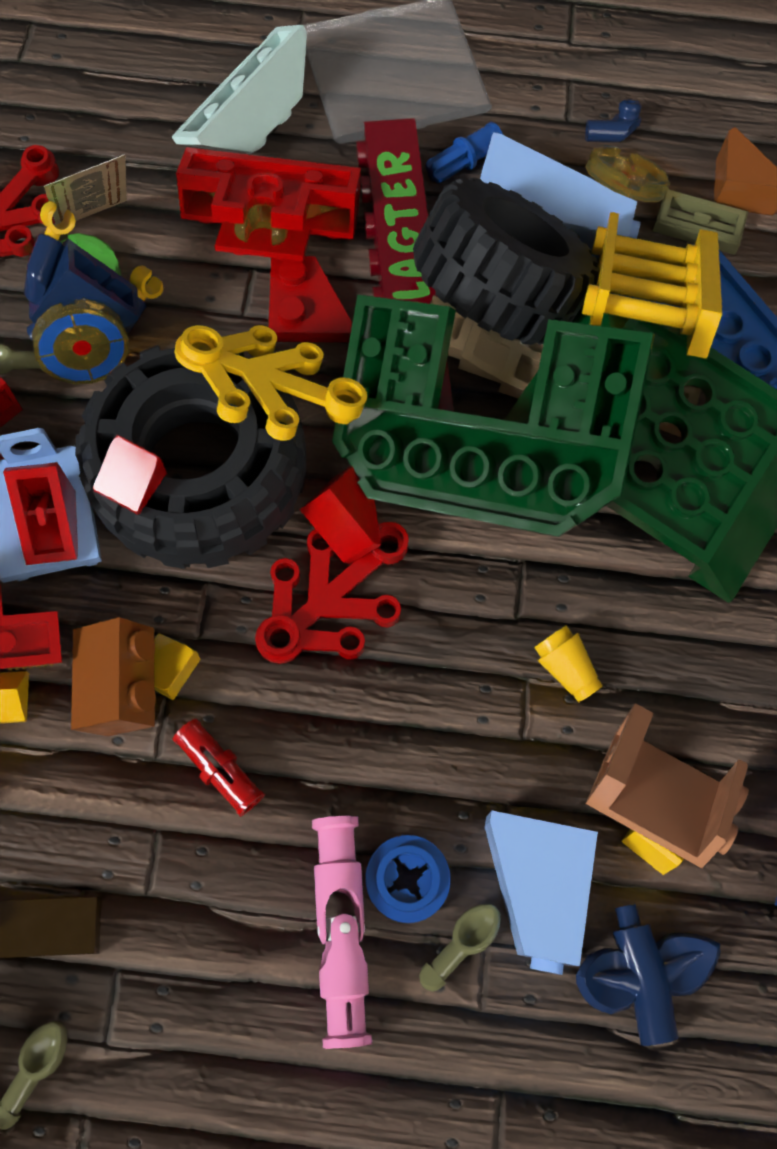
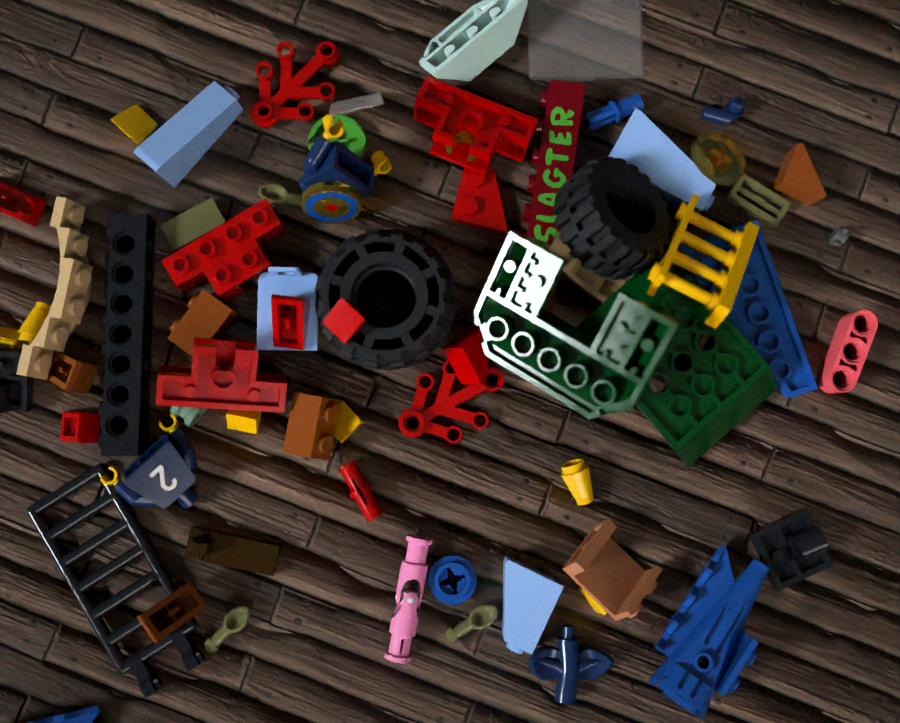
camera: 15 degrees right, 15 degrees up
yellow plant [174,325,367,441] -> none

